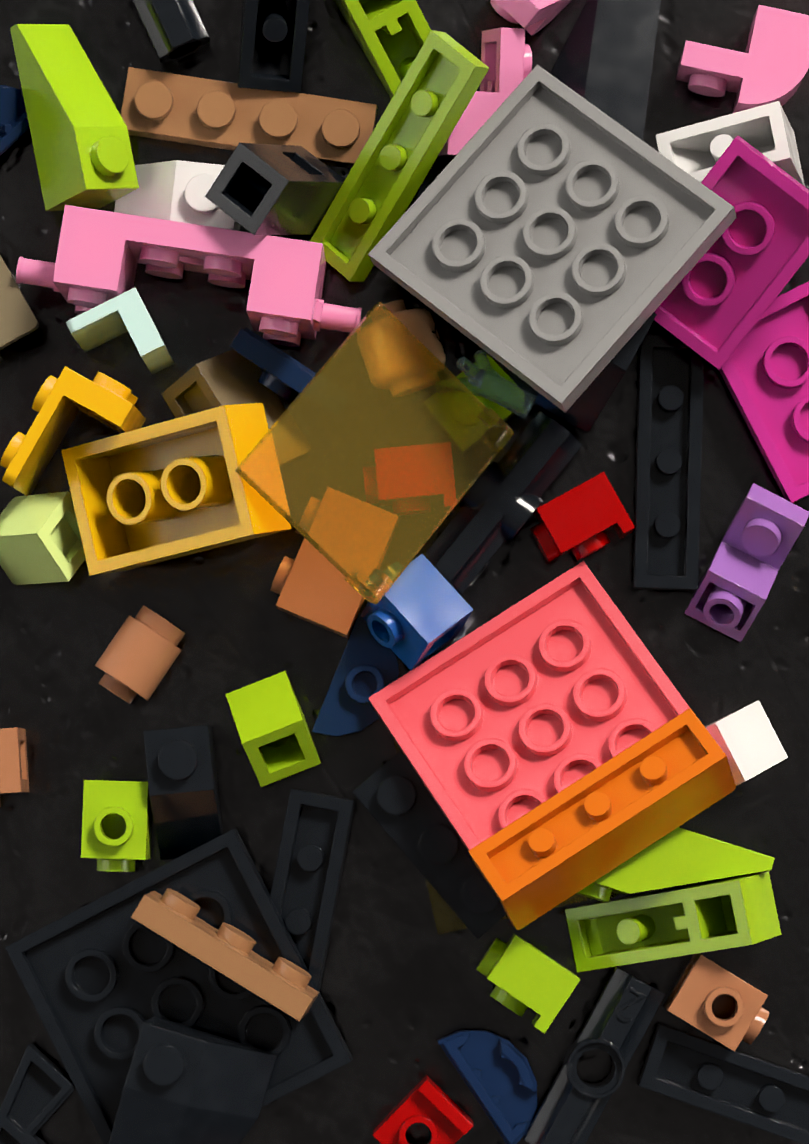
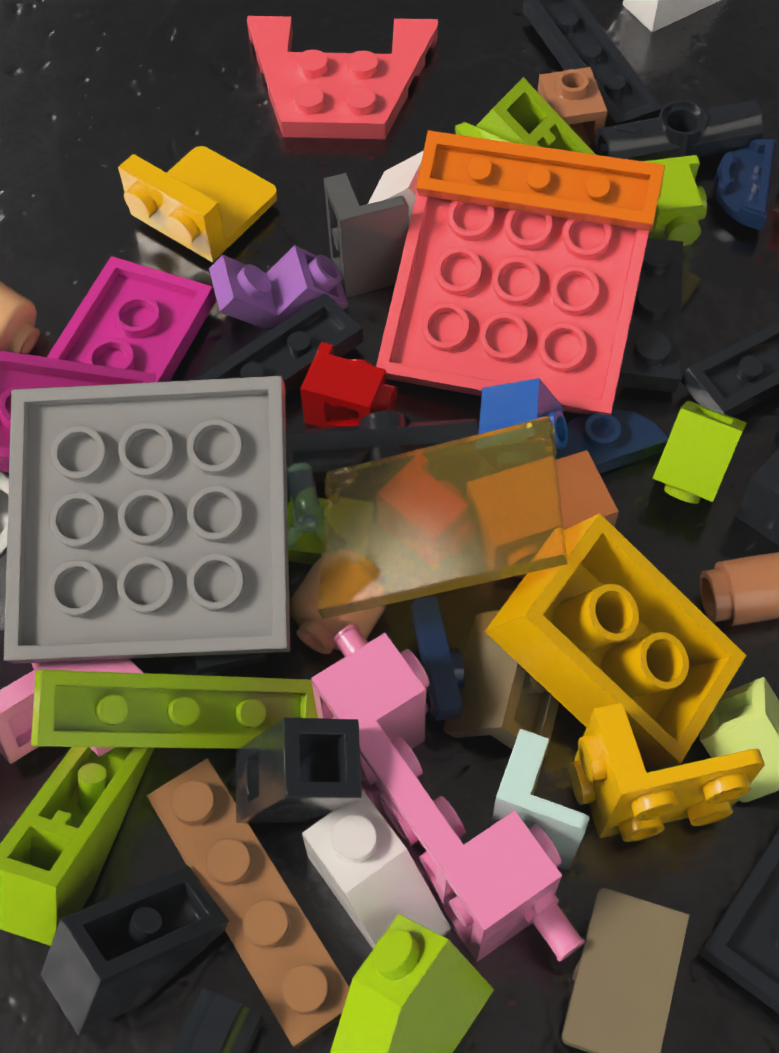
camera: 135 degrees left, 25 degrees down
none -> dark grey panel [324,173,409,298]

